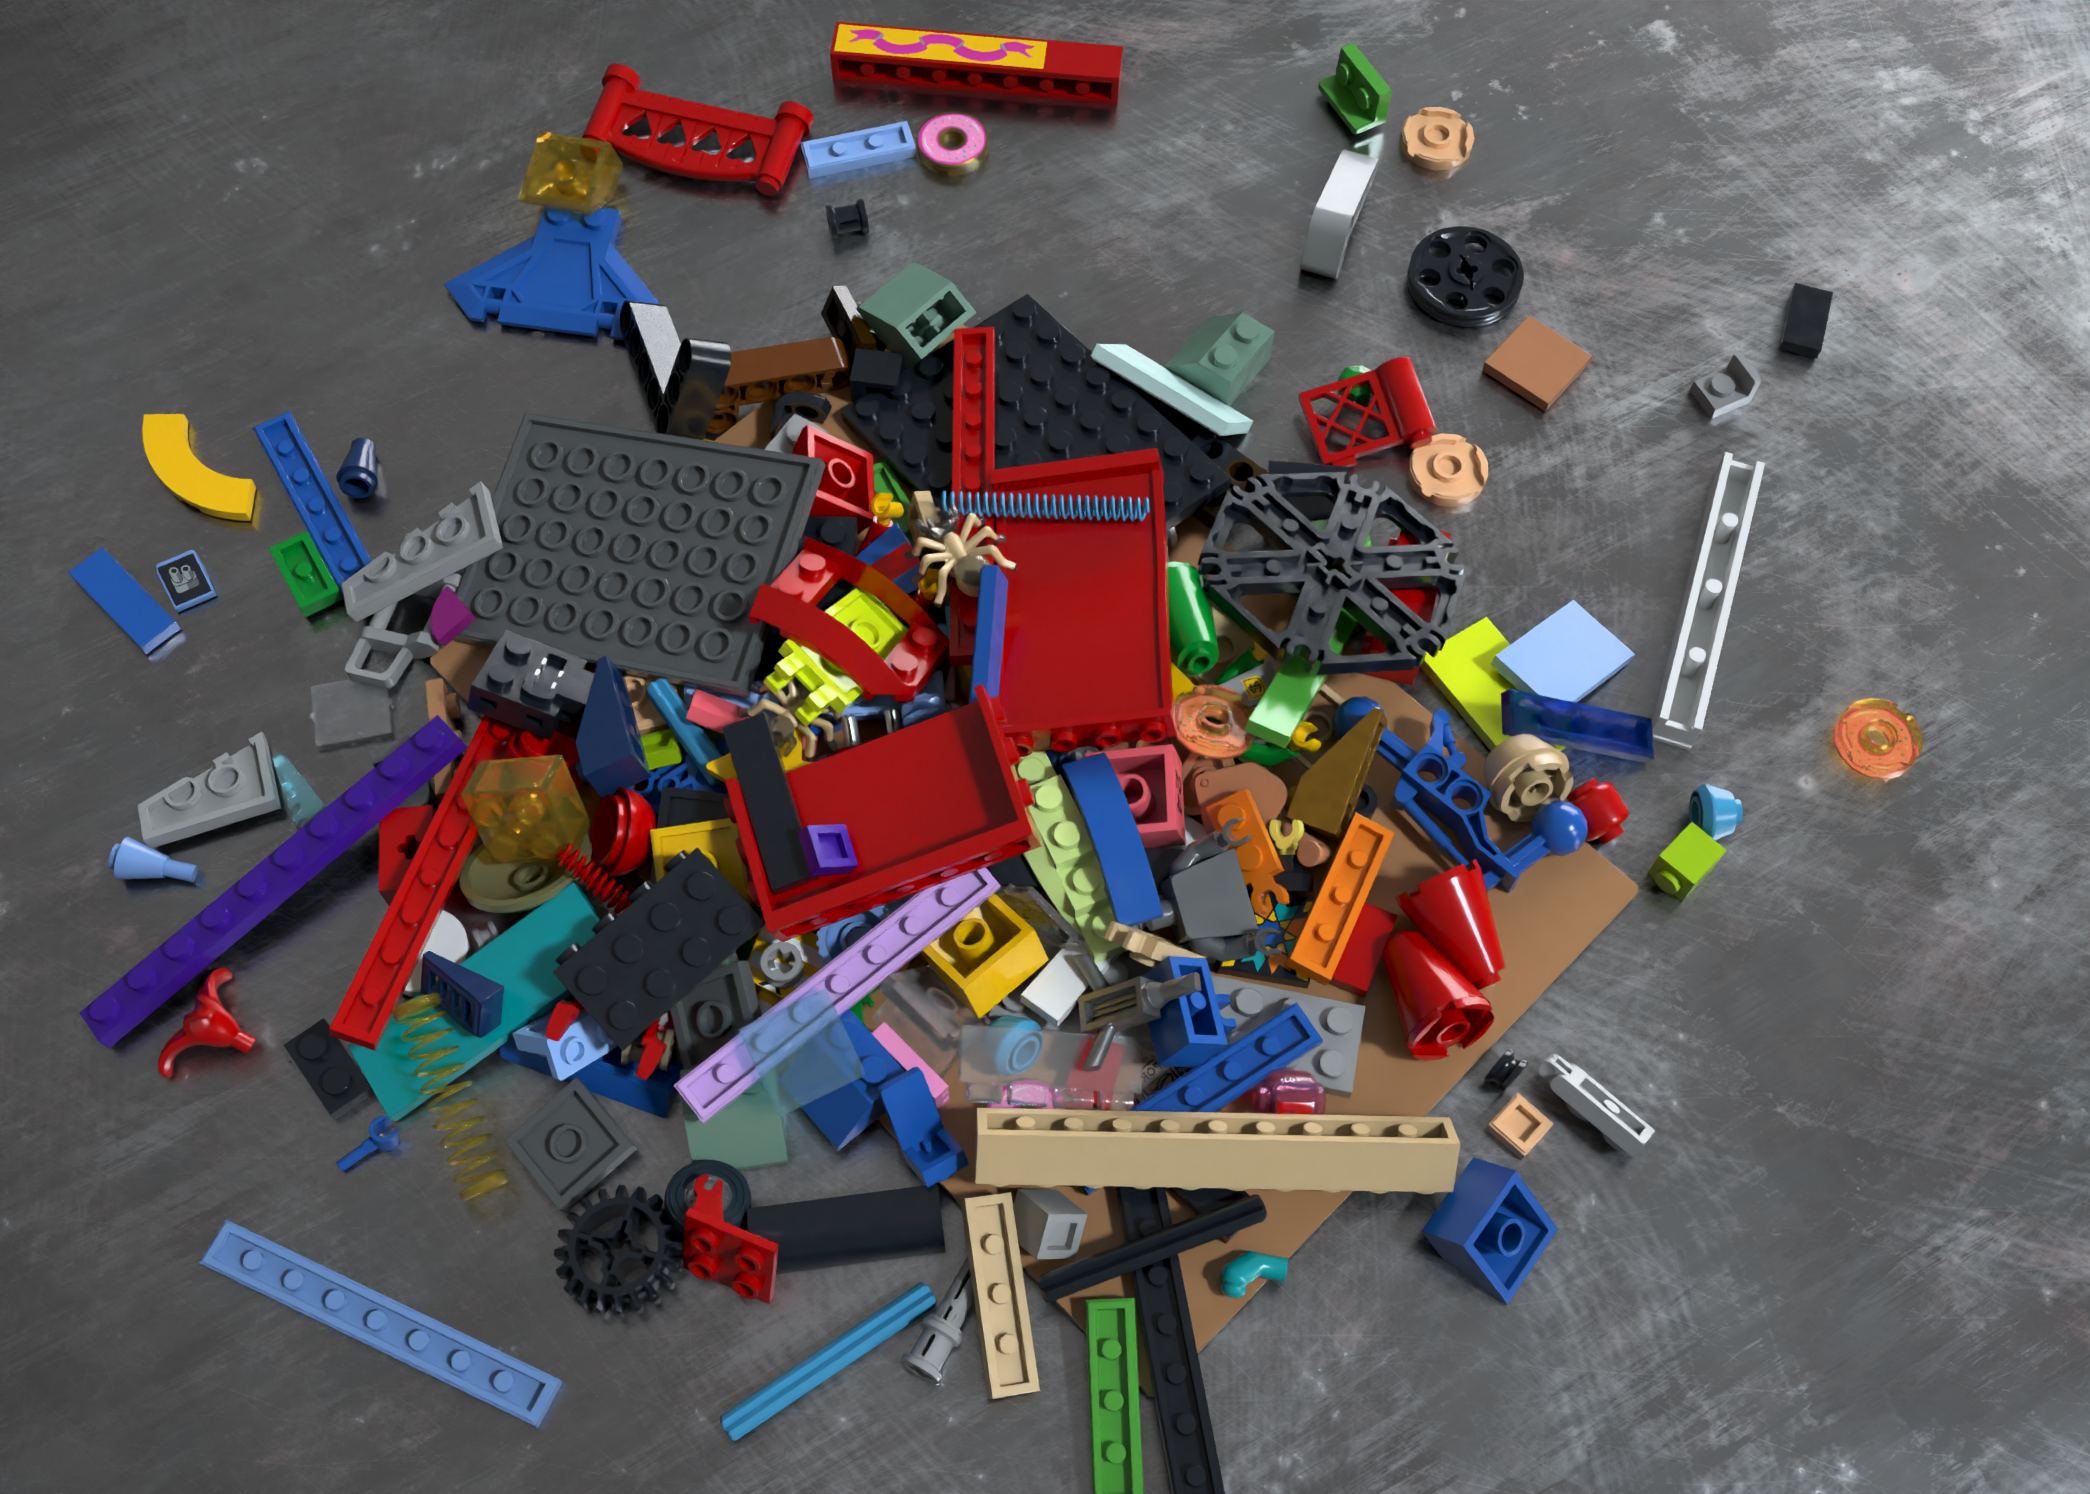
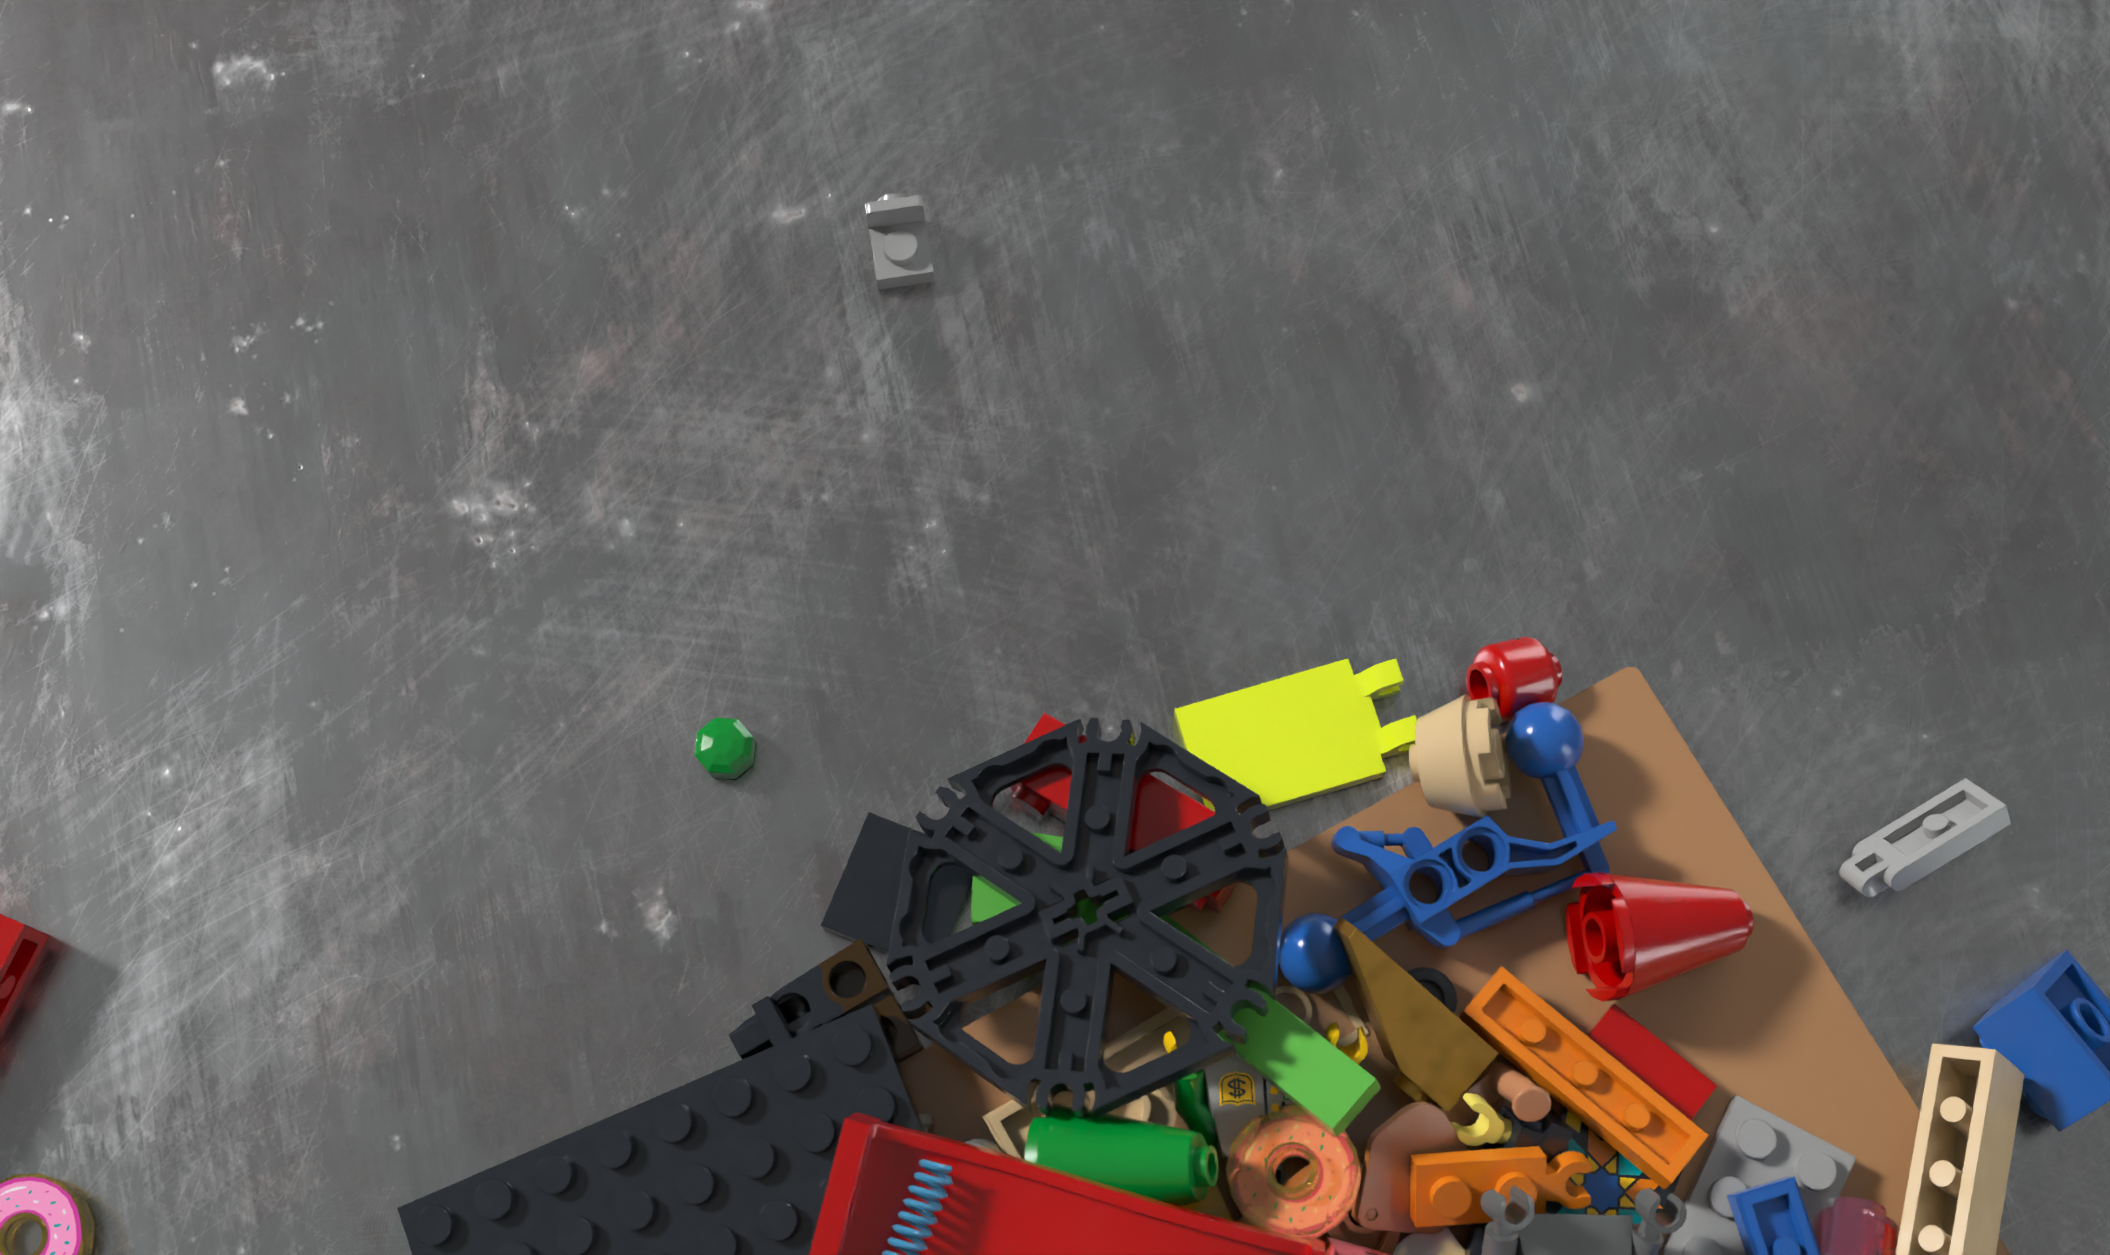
camera: 70 degrees left, 10 degrees up
light aqua tile [1091,344,1254,436] -> none
sand green slope [1164,312,1275,406] -> none
red piece [1298,357,1437,467] -> none
light grey beam [1300,149,1379,279] -> none
bright green bracket [1318,42,1392,134] -> none
red cone [1382,931,1494,1061] -> none
light nougat tile [1400,107,1475,171] -> none
black wedge [1407,226,1524,327] -> none
light nougat tile [1408,433,1488,507] -> none
nougat tile [1482,315,1592,412] -> none
black bush [1484,1048,1528,1094] -> none
light nougat tile [1485,1092,1554,1160] -> none
light blue tile [1491,600,1635,721] -> none
clear blue tile [1501,689,1654,763] -> none
white tile [1648,452,1765,751] -> none
lime brick [1648,822,1727,901] -> none
dark azure cone [1689,784,1743,840] -> none
black tile [1779,283,1833,359] -> none
tile [1833,697,1923,780] -> none

